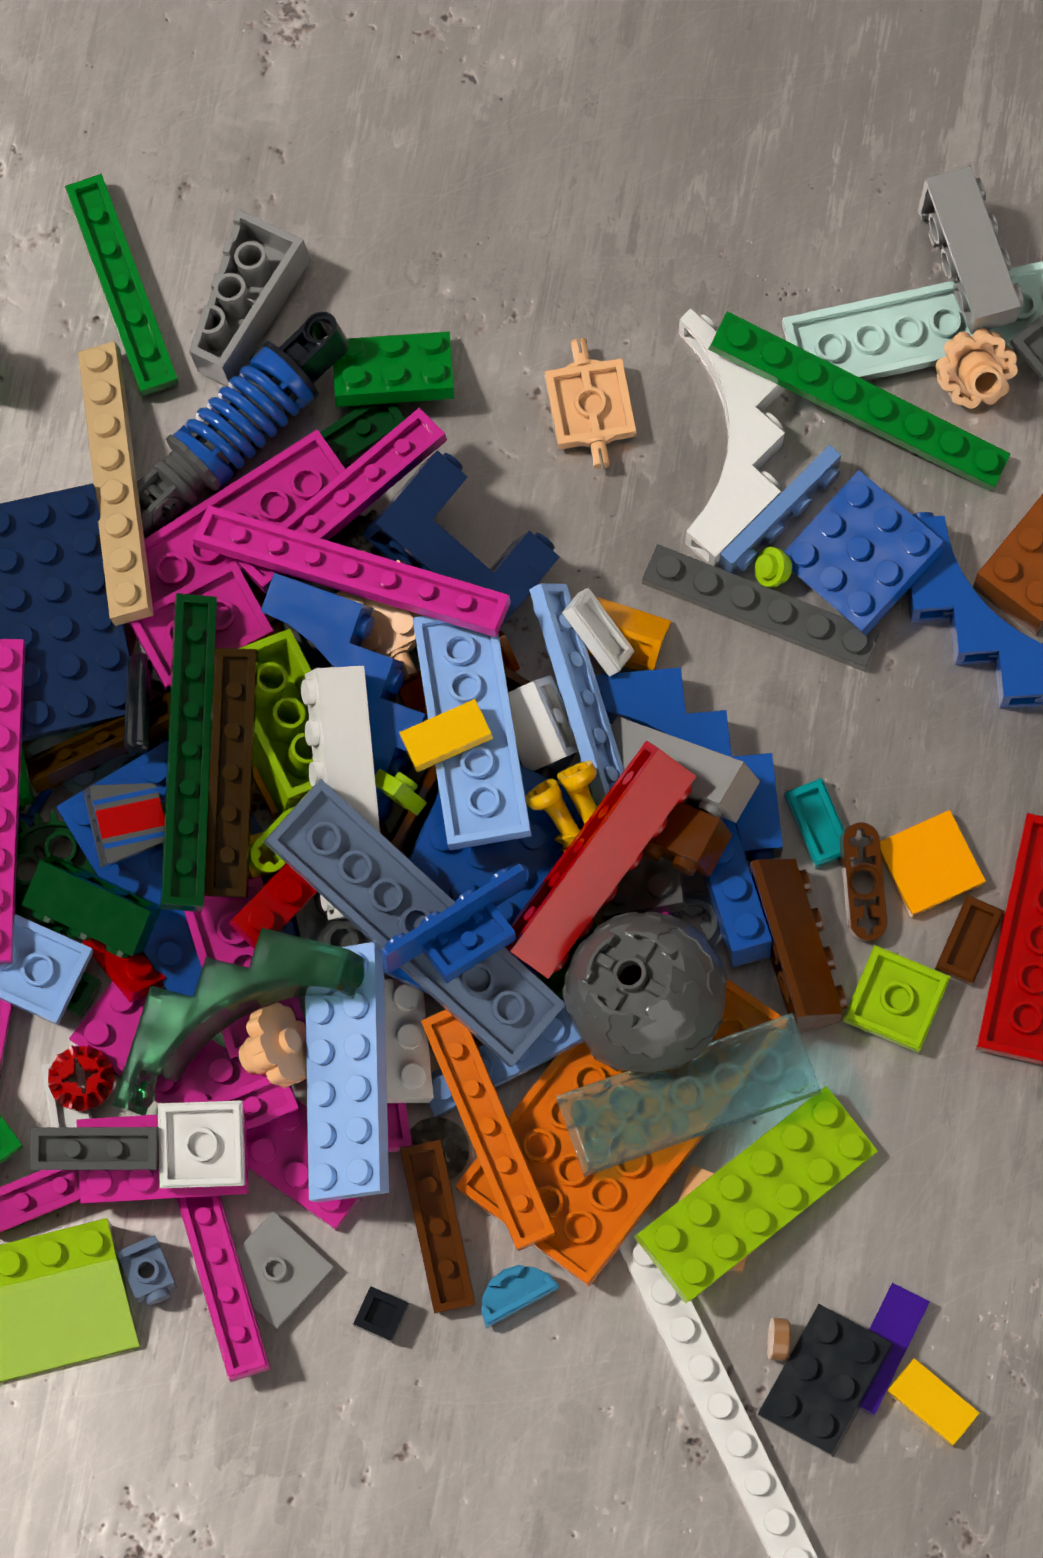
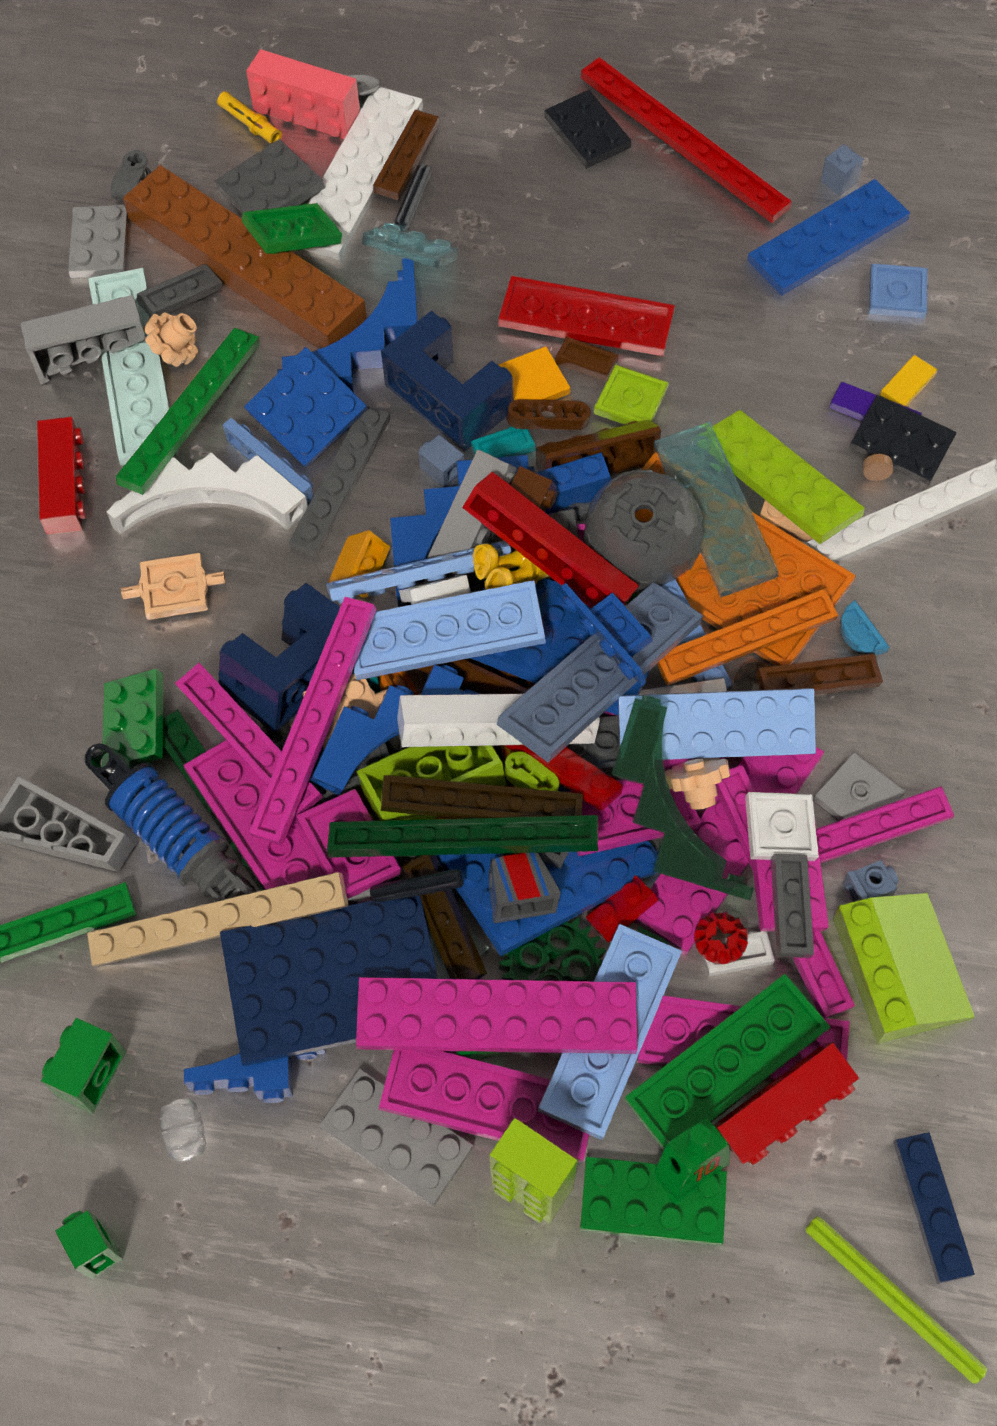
camera: 90 degrees left, 10 degrees down
dark green brick [22,855,161,958] -> none
black plate [353,1286,409,1343] -> none
lime plate [375,769,427,816] -> none
yellow tile [399,699,493,772] -> none
white tile [562,588,635,677] -> none
lime plate [755,547,792,587] -> none
none -> red brick [37,417,86,535]
none -> dark blue piece [381,311,513,452]
none -> sand blue brick [418,434,464,487]

